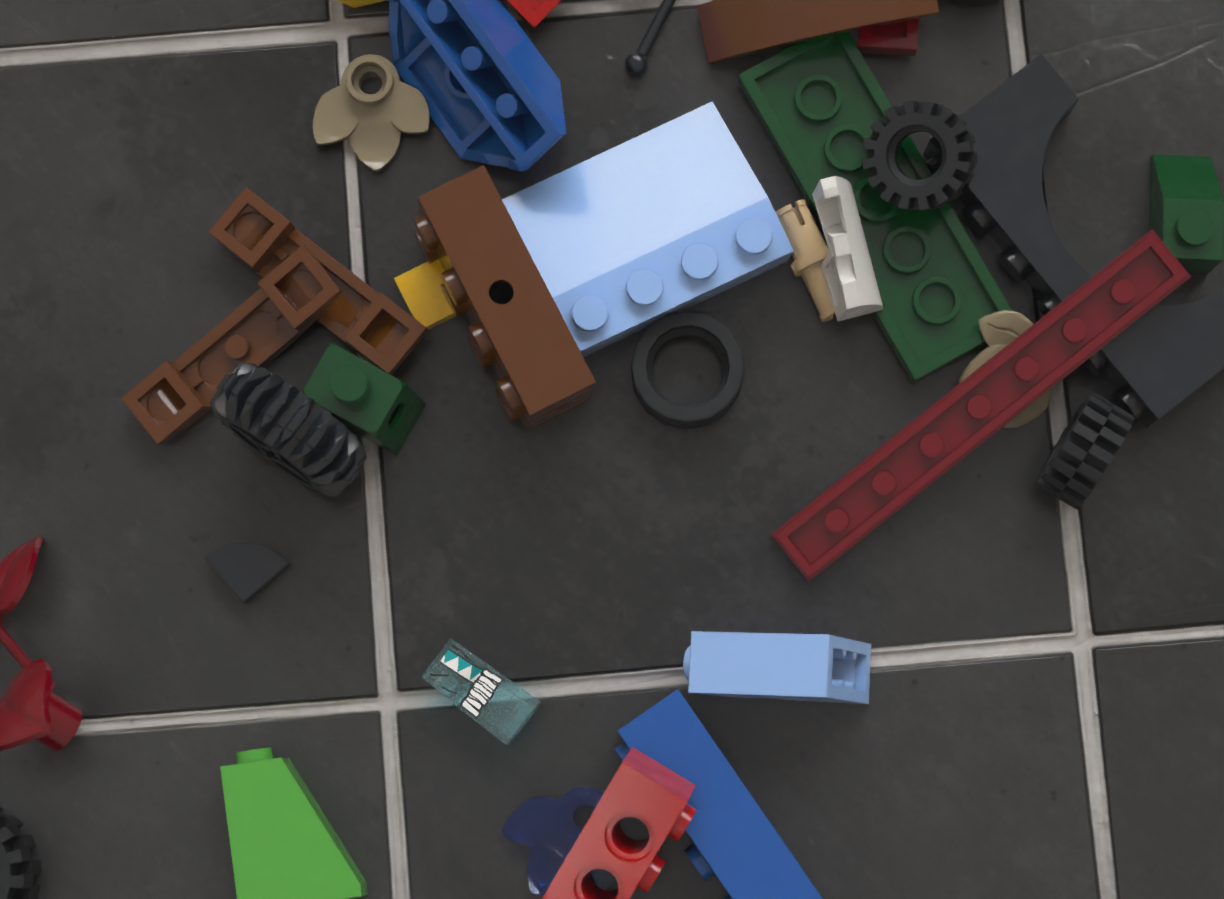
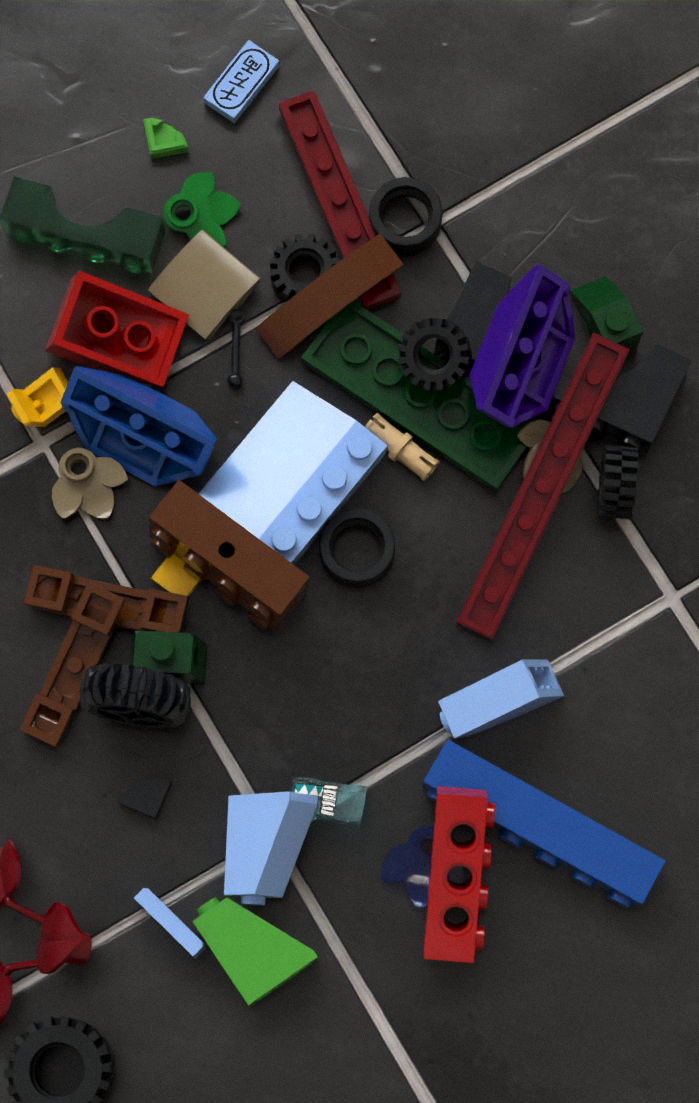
camera: 30 degrees left, 5 degrees down
white slope [812,176,883,322] -> none
none -> light blue tile [134,888,206,959]
none -> light blue slope [224,791,318,906]
none -> dark purple wedge [469,264,575,428]

